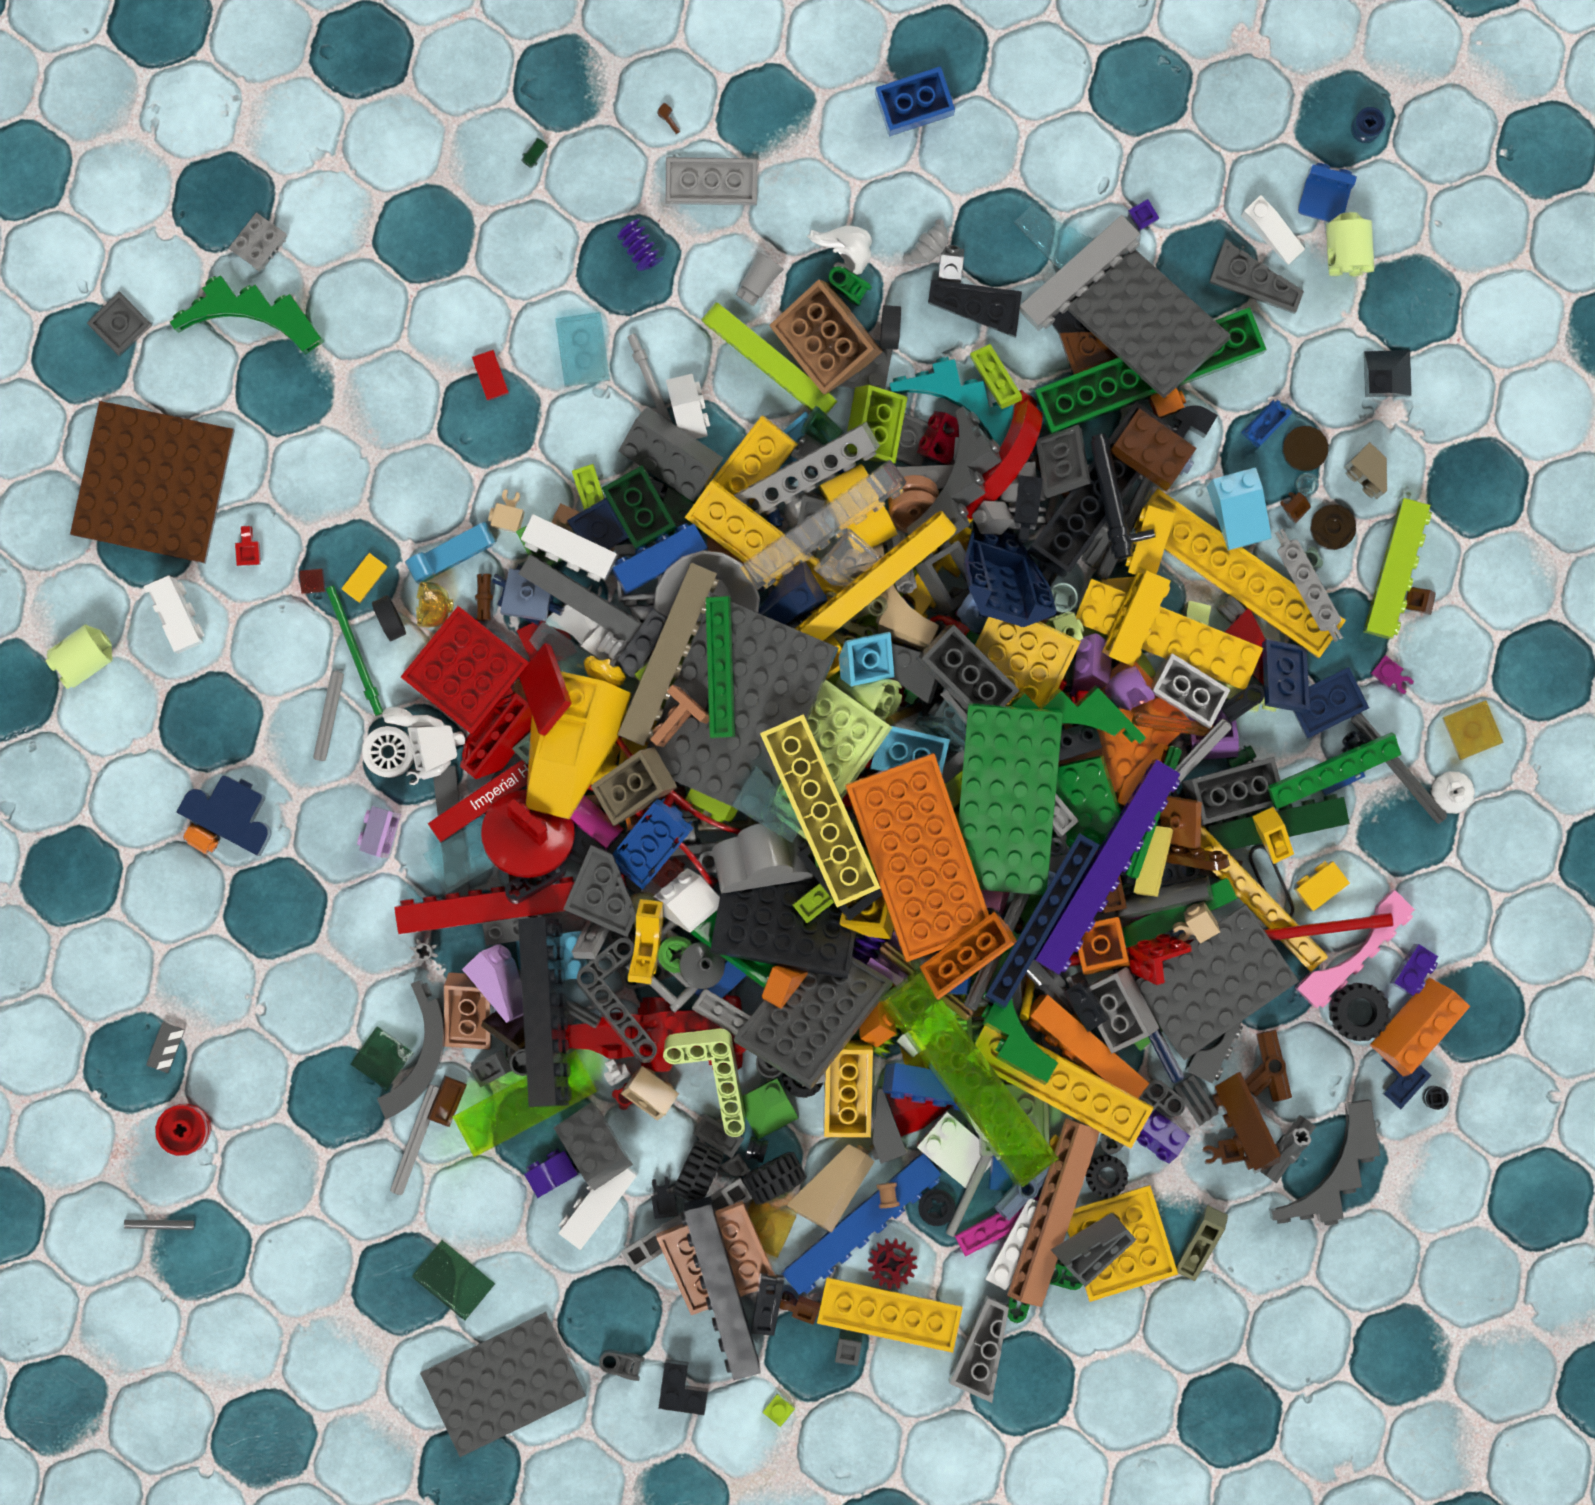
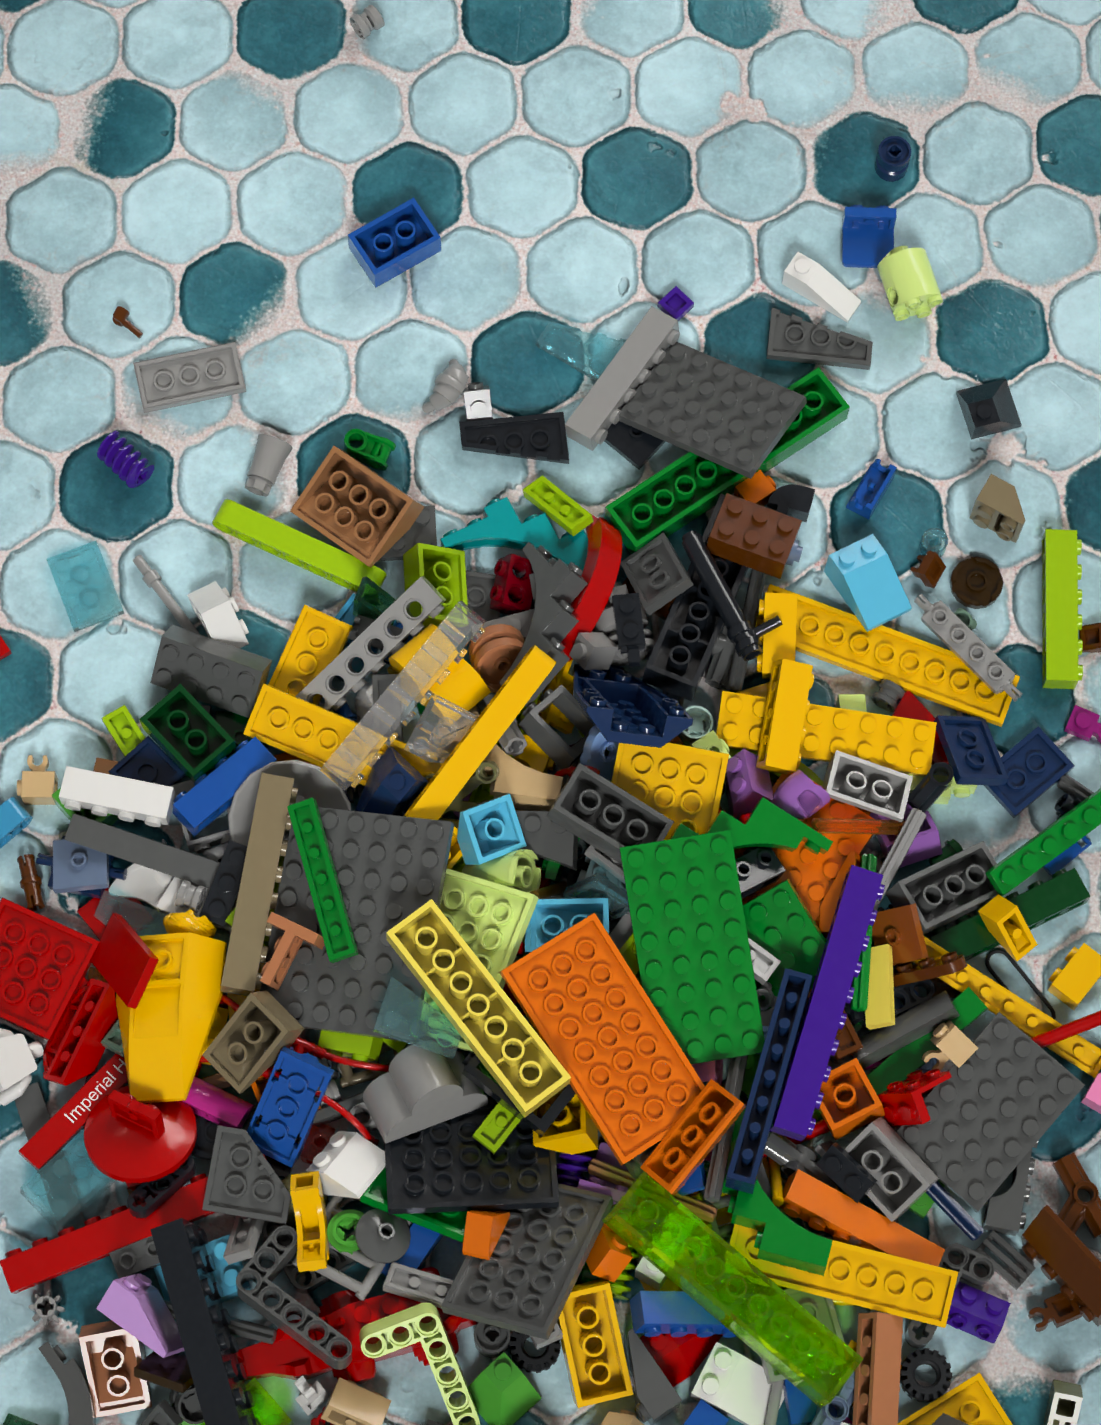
camera: 20 degrees left, 15 degrees down
white piece [807,225,872,275] -> none
black tyre [880,305,901,350] -> none
reddish brown wing [1058,332,1119,375] -> none
dark brown tile [1282,426,1329,472] -> none

